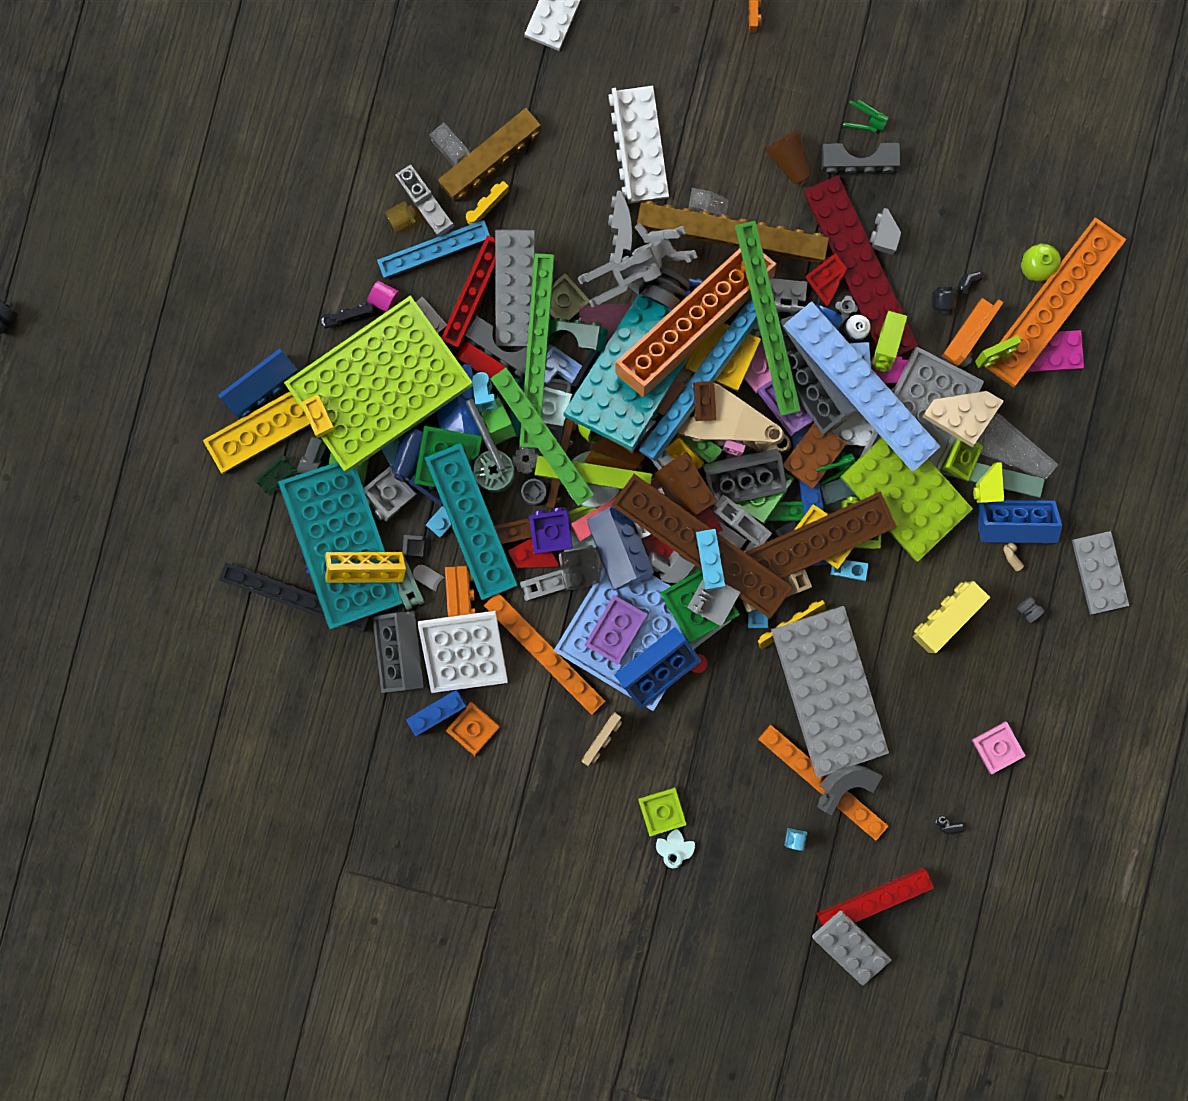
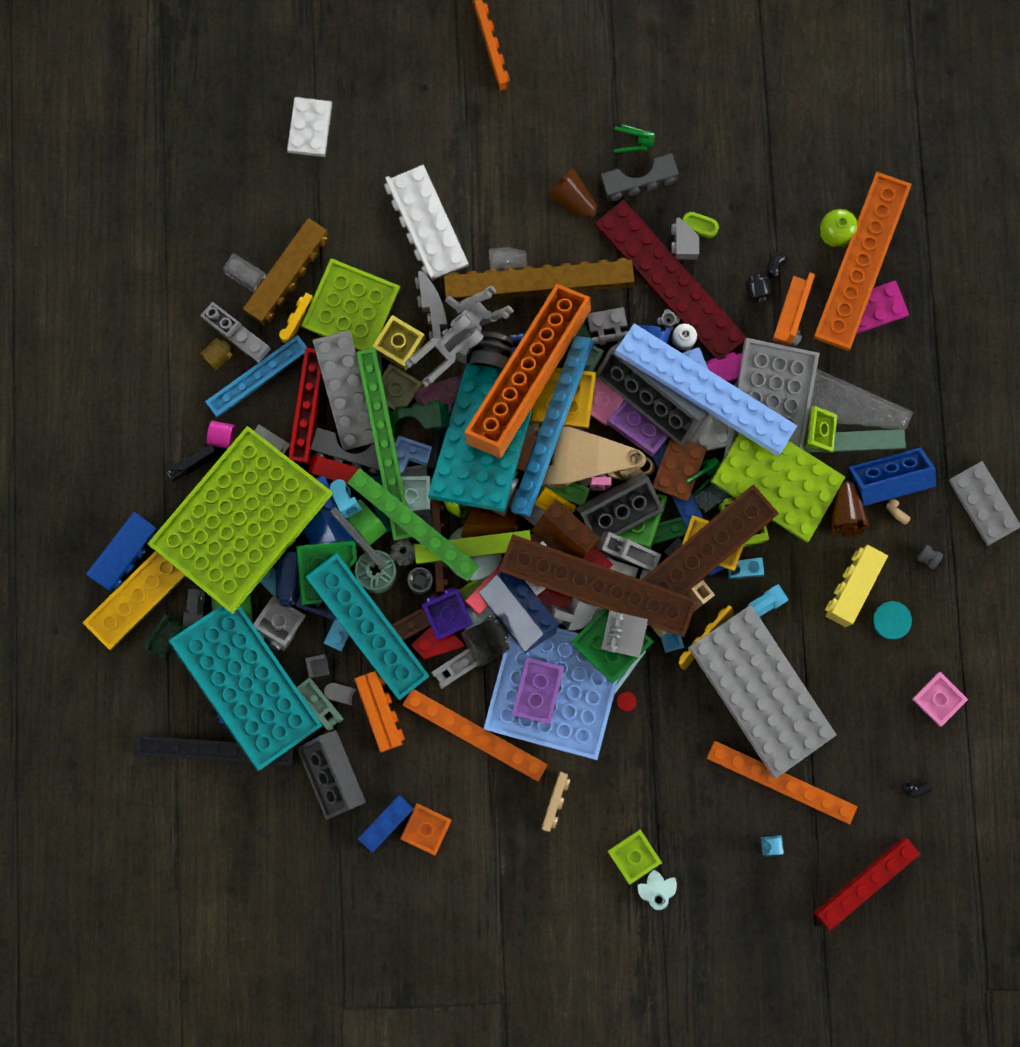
camera: 20 degrees left, 5 degrees down
yellow plate [301,394,335,438] -> none
yellow fence [325,552,406,583] -> none
white plate [418,611,508,693] -> none
blue slope [614,627,701,709] -> none
reddish brown plate [693,381,716,421] -> none
medium azure plate [696,529,725,591] -> none
bright green plate [735,221,801,416] -> none
red wing [805,253,847,306] -> none
light grey plate [812,910,891,986] -> none
dark grey arch [817,765,882,815] -> none
lime window [871,311,907,372] -> none
tan plate [923,391,1003,447] -> none
neon yellow slope [973,462,1004,503] -> none
lime plate [975,335,1021,368] -> none
none -> lime plate [301,258,401,351]
none -> light yellow brick [372,315,425,371]
none -> lime tile [682,212,719,238]
none -> medium azure piece [748,584,789,617]
none -> reddish brown cone [830,481,869,536]
none -> teal tile [873,601,912,640]

